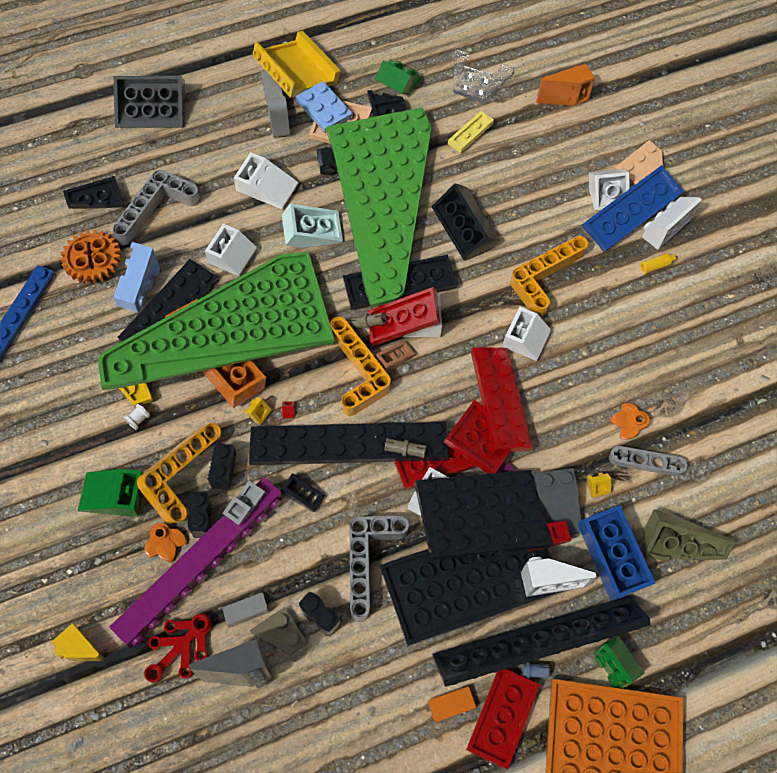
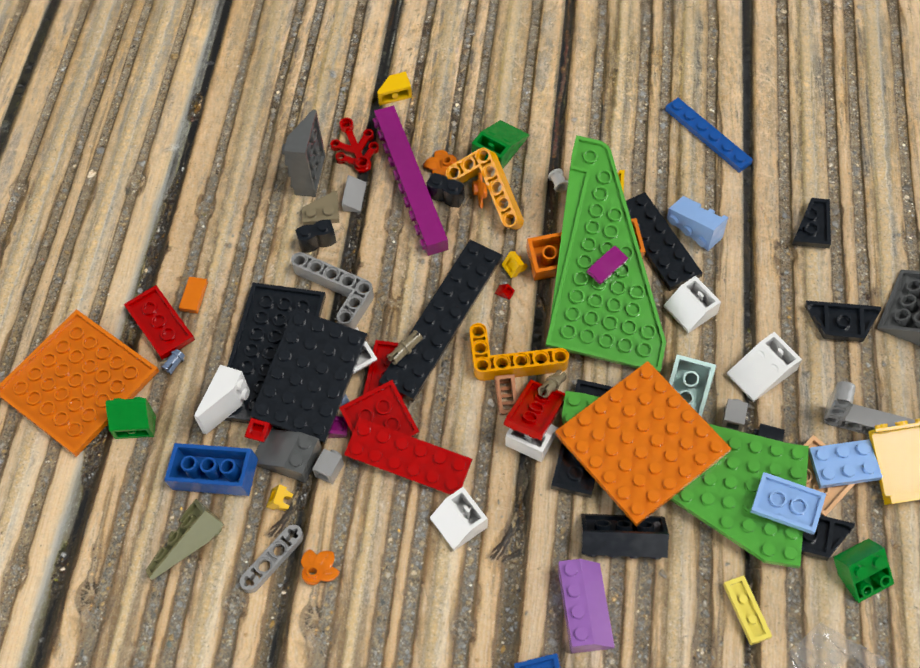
camera: 125 degrees right, 5 degrees down
orange gear [60,229,122,284] -> none
light grey beam [113,170,200,245] -> none
black brick [207,443,236,490] -> none
light grey slope [223,480,267,525] -> none
black slope [280,473,325,512] -> none
black plate [432,595,651,687] -> none
light orange beam [510,236,588,318] -> none
none -> light grey brick [313,449,344,484]
none -> orange plate [472,172,487,209]
none -> orange plate [555,361,732,526]
none -> medium lavender slope [558,559,615,654]
none -> magenta slope [587,246,629,285]
none -> light grey brick [721,399,748,431]
none -> light blue plate [750,472,826,535]
none -> black wing [805,300,882,342]

